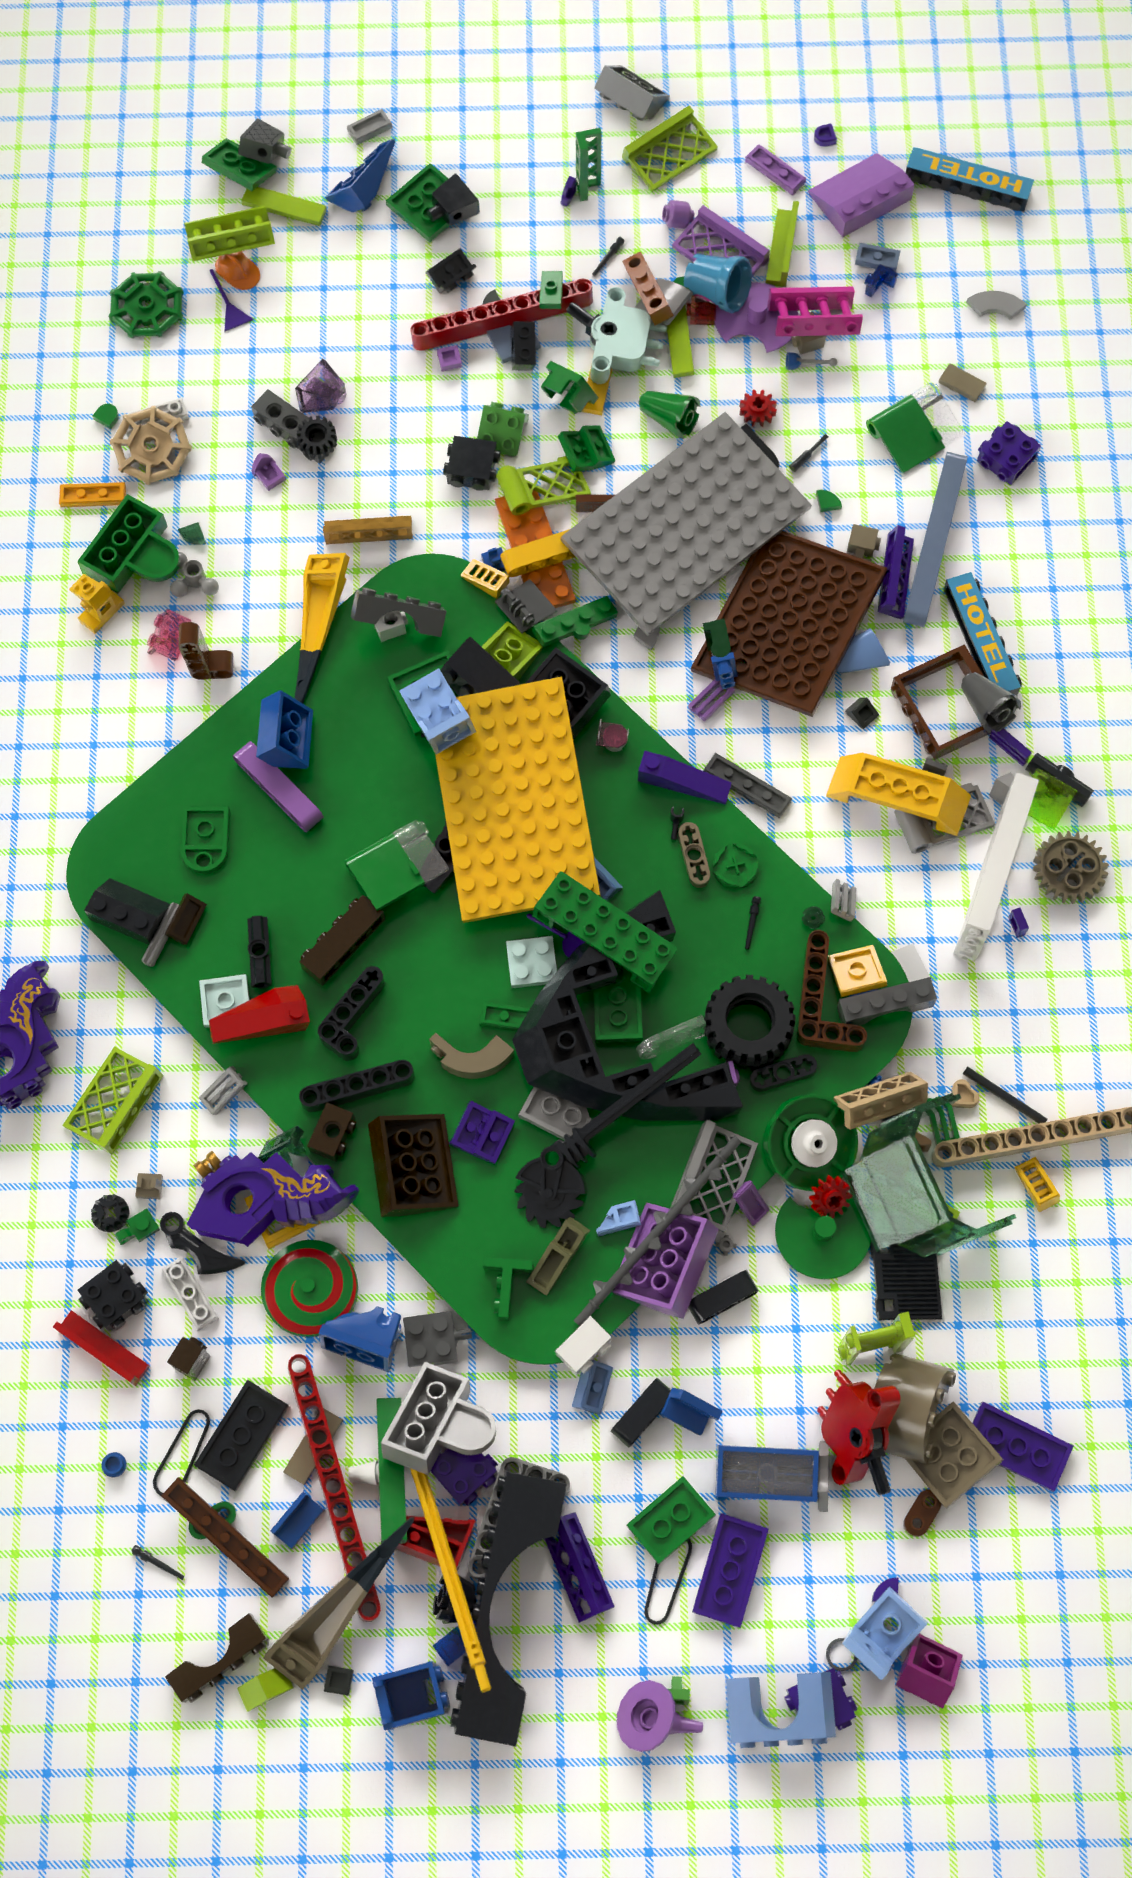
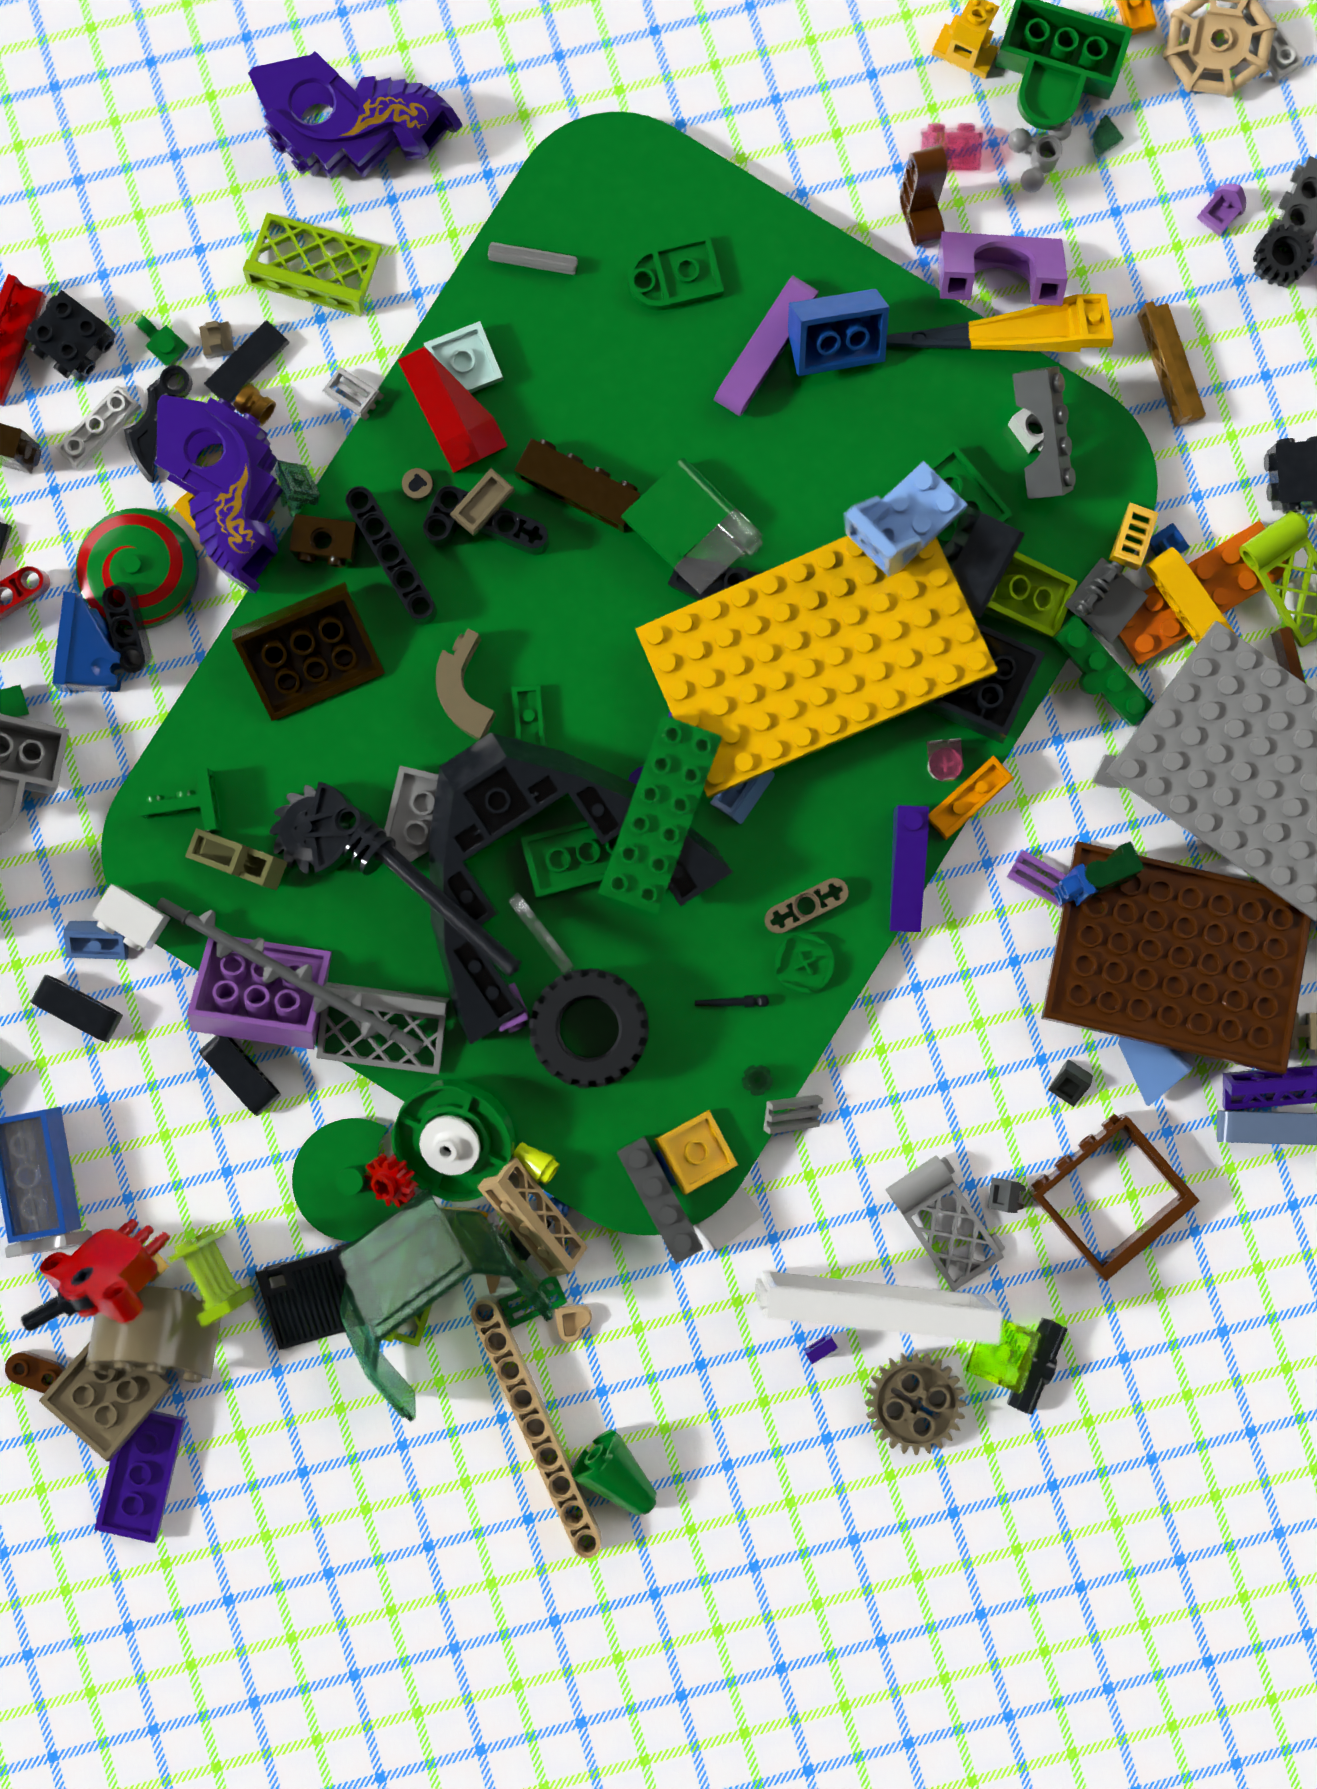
camera: 75 degrees right, 15 degrees up
black slope [84,878,170,945] -> none
black gear [91,1194,130,1232] -> none
dark brown tile [165,893,207,945] -> none
black piece [247,916,272,989] -> none
dark grey plate [403,1311,472,1368] -> none
dark purple slope [449,1101,515,1164] -> none
light aqua plate [506,936,557,988] -> none
light blue tile [596,1200,641,1237] -> none
blue panel [661,1388,723,1436] -> none
black hand [670,807,684,841] -> none
dark grey tile [703,752,792,819] -> none
light grey piece [715,1235,737,1256] -> none
medium lavender tile [733,1181,770,1226] -> none
black beam [750,1054,817,1092] -> none
reddish brown beam [796,930,867,1052] -> none
yellow slope [826,752,971,836] -> none
brick [943,572,1022,696] -> none
dark grey cone [961,672,1021,733] -> none
black bar [963,1066,1048,1124] -> none
dark purple tile [989,729,1032,767] -> none
light grey slope [989,772,1014,804] -> none
yellow slope [1014,1157,1060,1212] -> none
none -> black beam [102,582,152,673]
none -> black tile [203,319,290,403]
none -> dark tan tile [402,468,433,501]
none -> dark tan tile [450,468,515,536]
none -> neon yellow cone [512,1142,560,1185]
none -> green cone [572,1429,657,1516]
none -> light orange tile [928,755,1014,840]
none -> medium lavender arch [938,231,1068,306]

